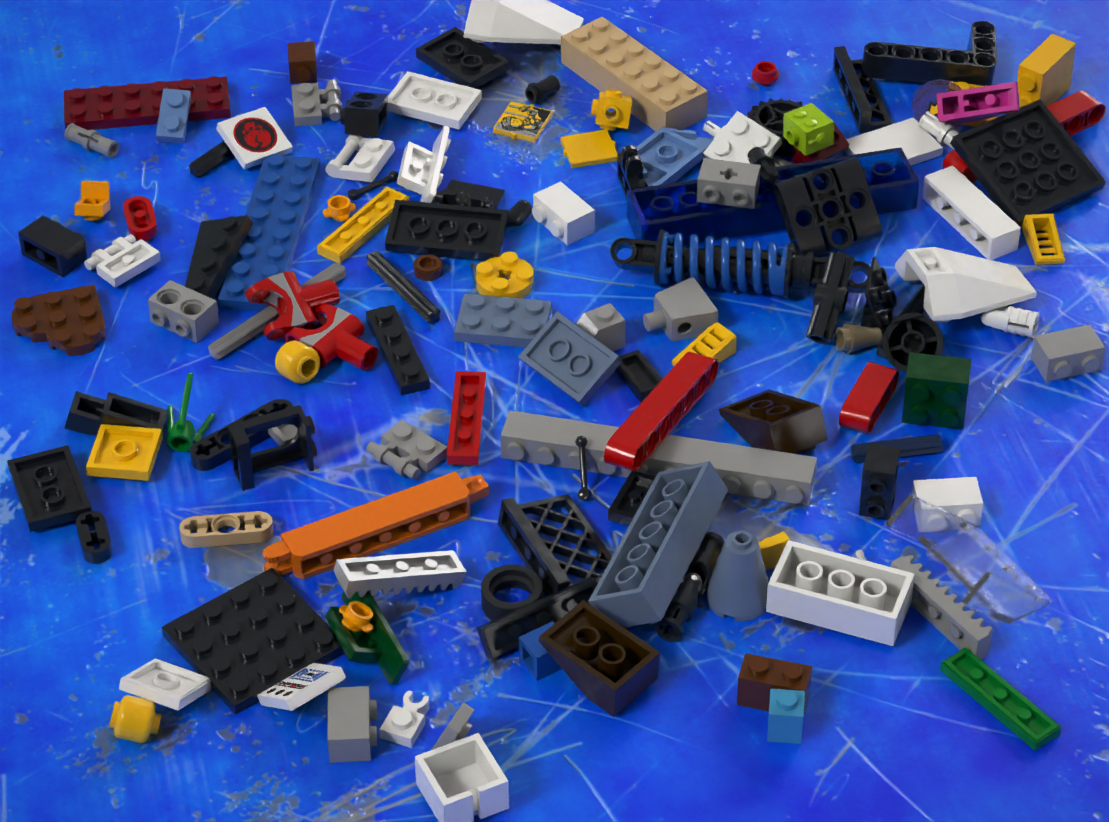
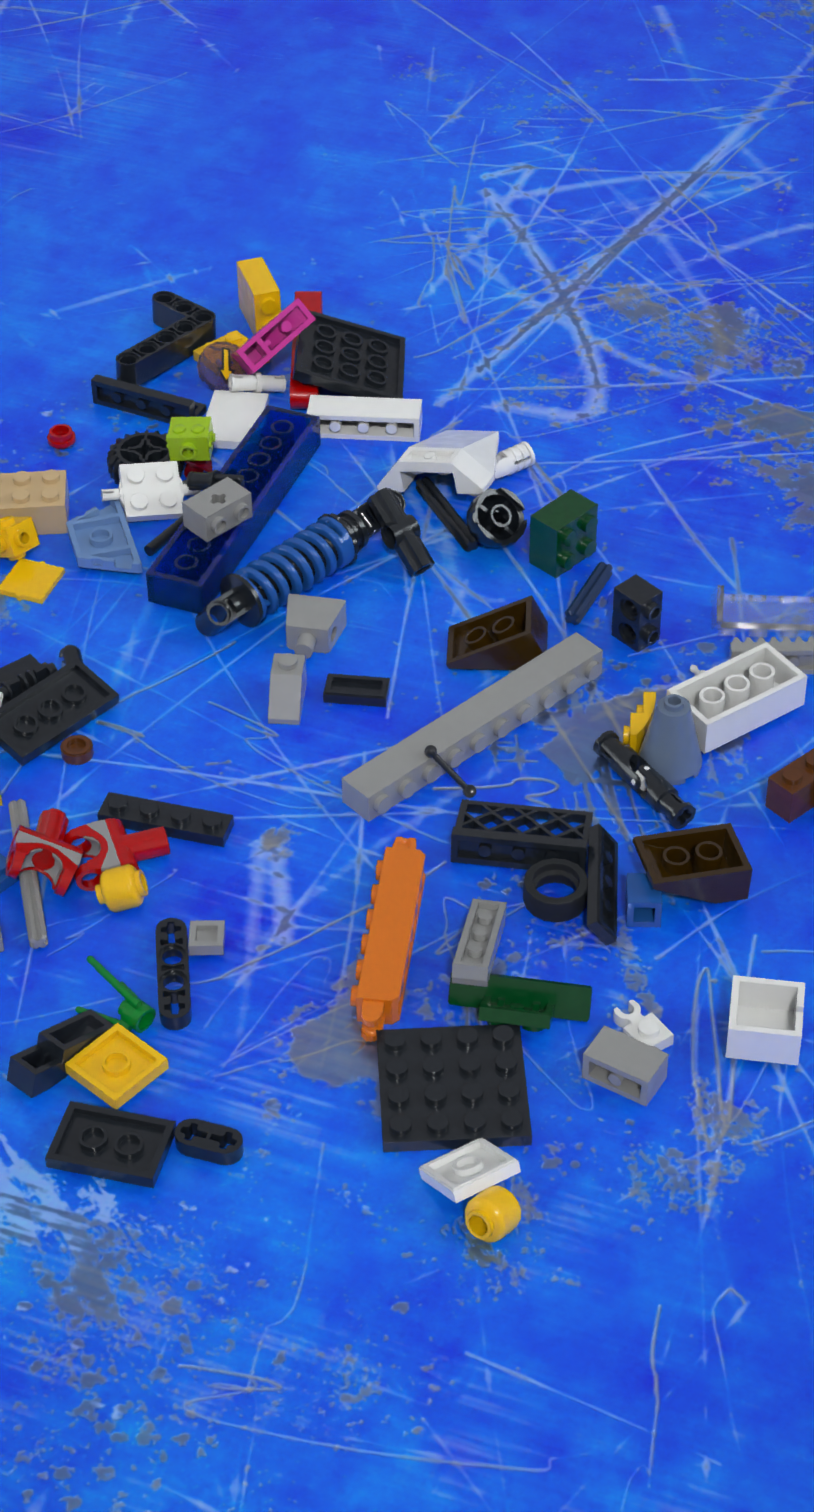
camera: 55 degrees left, 0 degrees up
tan beam [179,511,274,548] -> none
black panel [228,405,317,491] -> none
white tile [257,663,346,711] -> none
light orange plate [339,601,373,633] -> none
black axle [366,251,441,323] -> none
light grey plate [366,420,448,480] -> none
light grey wing [431,702,475,750] -> none
red plate [447,371,486,465] -> none
sand blue plate [454,294,551,348] -> none
yellow plate [476,252,534,299] -> none
sand blue plate [518,311,623,407] -> none
white brick [532,181,595,246] -> none
sand blue brick [588,461,728,628] -> none
red beam [604,351,719,471] -> none
black plate [608,471,655,526] -> none
black hinge [617,144,646,210] -> none
yellow slope [672,322,737,366] -> none
black connector [773,157,882,257] -> none
dark tan cone [835,324,882,354] -> none
red beam [839,361,899,434] -> none
black hinge [860,256,897,336] -> none
white brick [911,477,983,530] -> none
yellow slope [1022,213,1065,265] -> none
light grey brick [1031,324,1105,382] -> none

